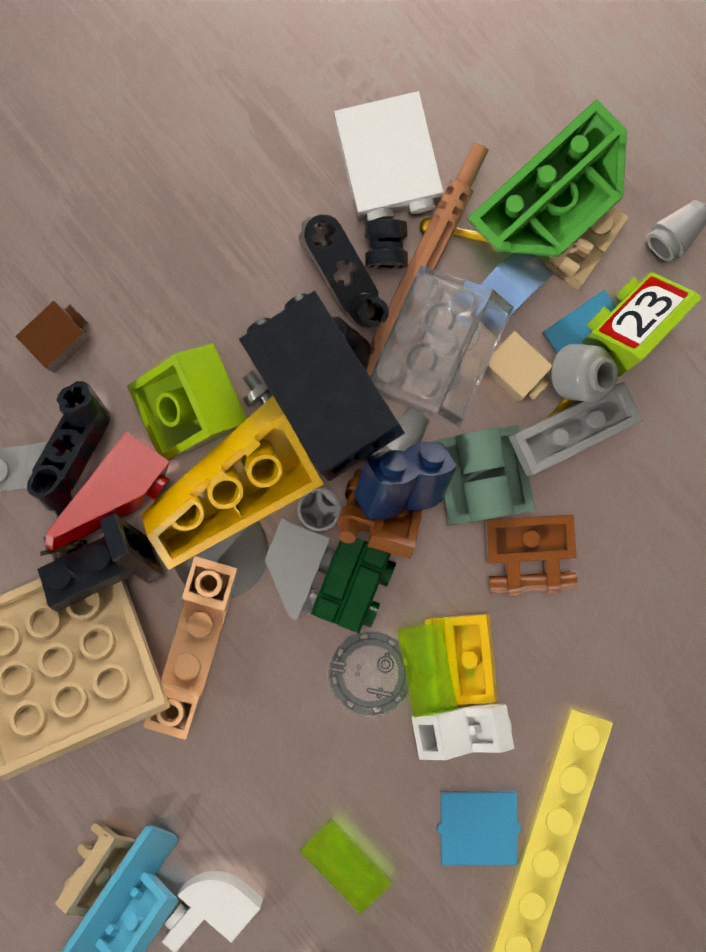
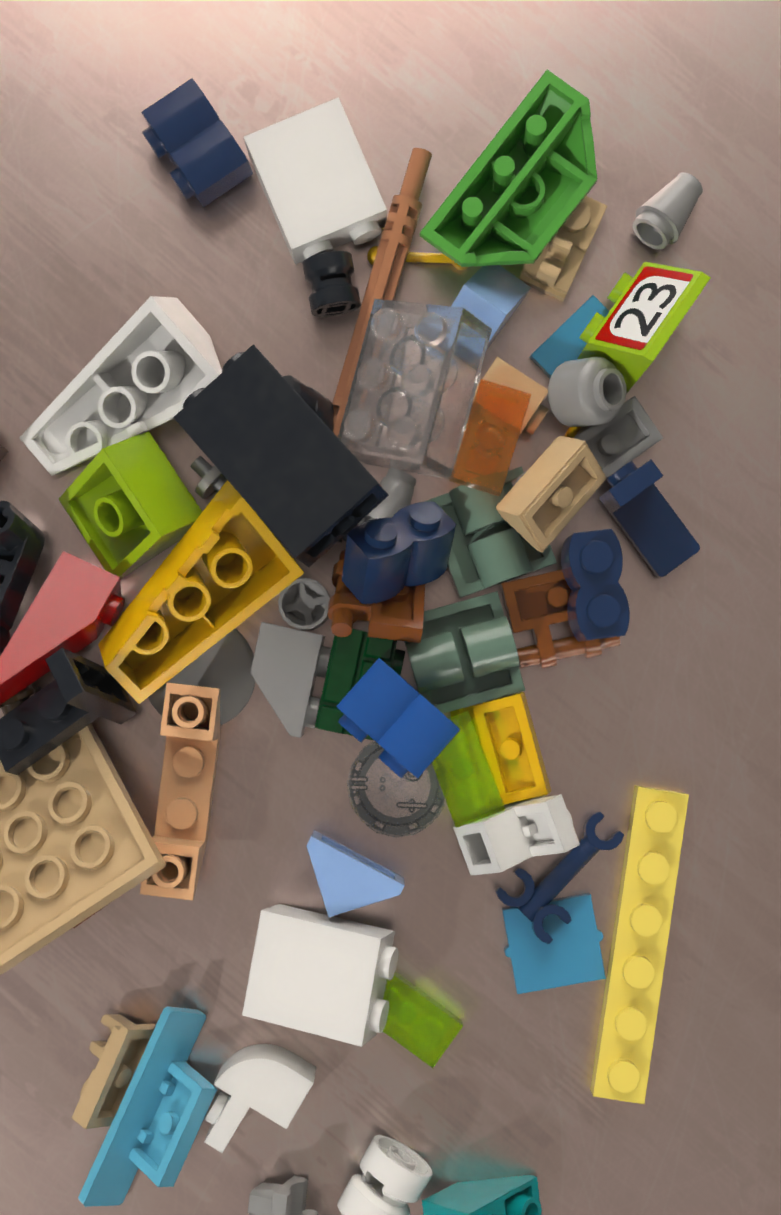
camera: 10 degrees left, 0 degrees up
black beam [298,214,389,328] -> none
none -> white wedge [19,296,222,476]
none -> dark blue brick [141,78,253,207]
none -> white brick [242,904,399,1047]
none -> light blue slope [306,830,405,918]
none -> blue brick [336,658,461,779]
none -> sand green plate [404,591,526,713]
none -> clear orange plate [449,379,531,497]
none -> dark blue bar [495,812,624,944]
none -> tan slope [496,436,607,553]
none -> dark blue brick [561,529,630,641]
none -> dark blue bracket [599,459,700,577]

